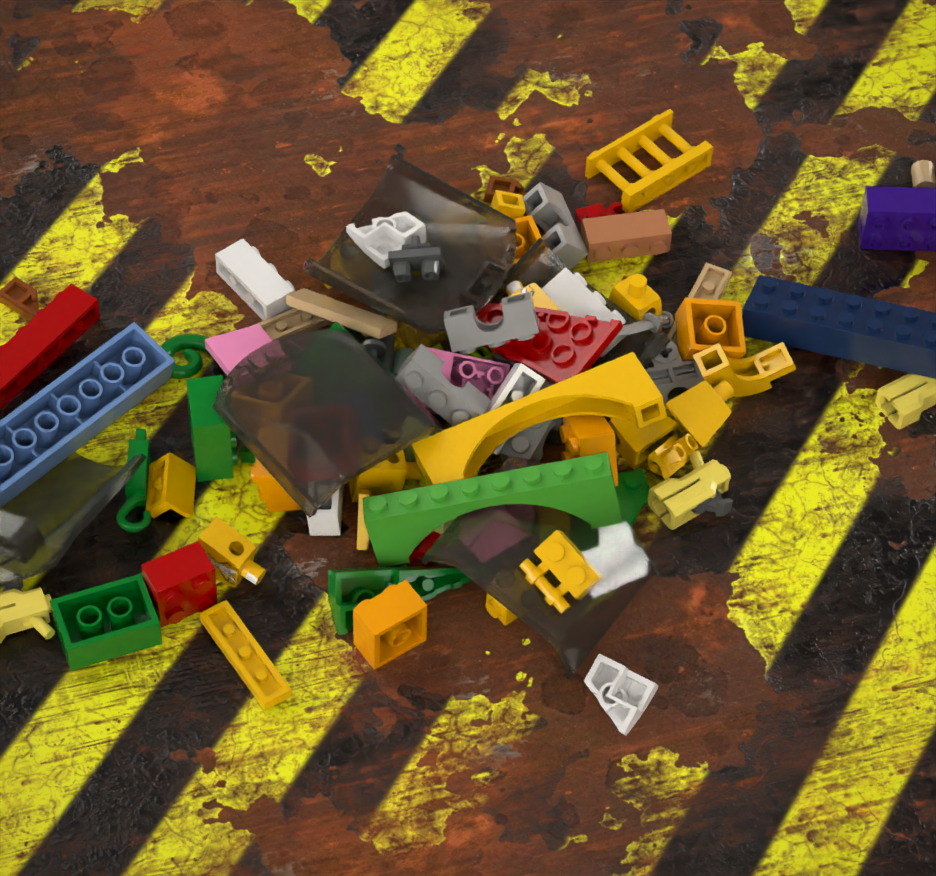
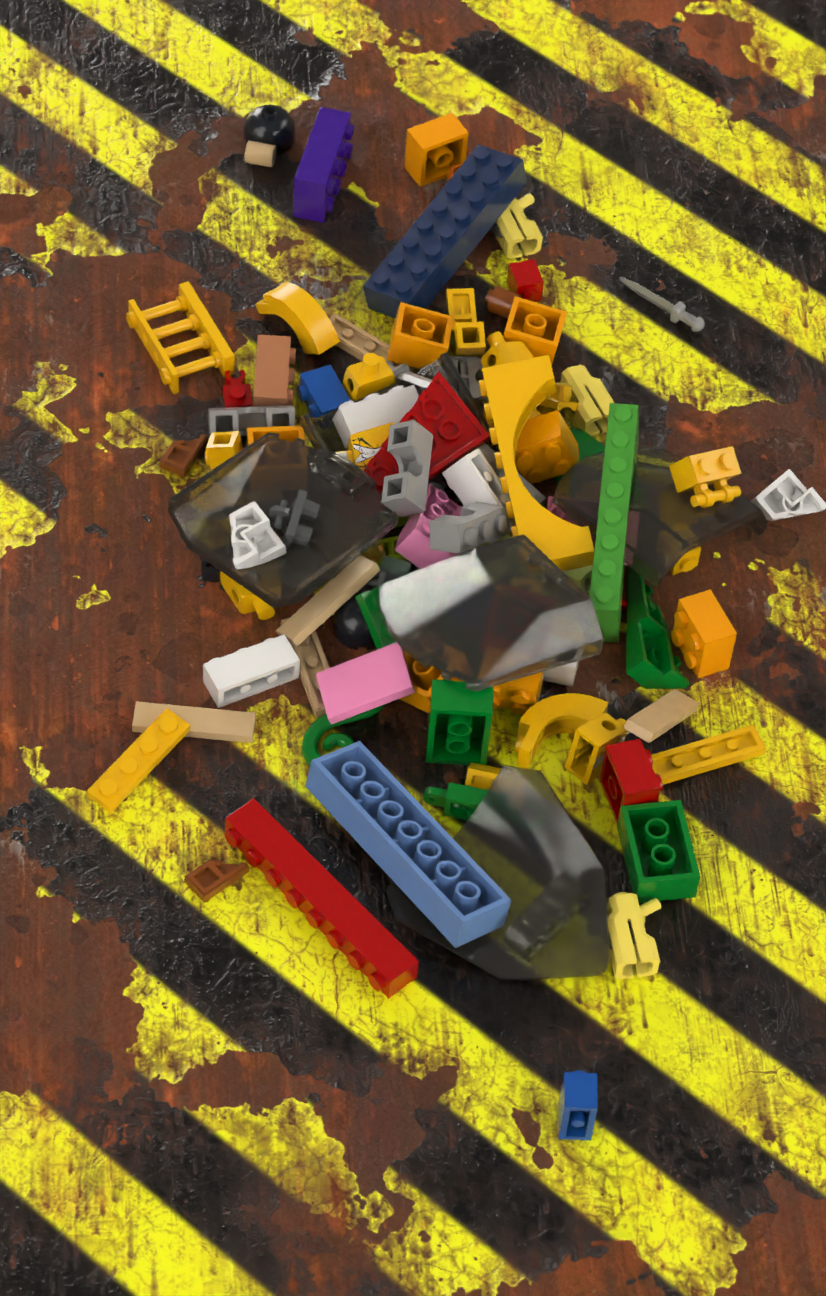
camera: 80 degrees left, 0 degrees up
none -> yellow plate [87,708,190,814]
none -> tan tile [132,701,256,743]
none -> yellow arch [255,282,340,355]
none -> blue brick [296,365,350,431]
none -> dark orange brick [484,286,522,319]
none -> light orange brick [503,296,567,366]
none -> red brick [507,259,544,302]
none -> yellow arch [515,693,608,769]
none -> light grey sword [620,277,705,332]
none -> tan tile [624,689,700,743]

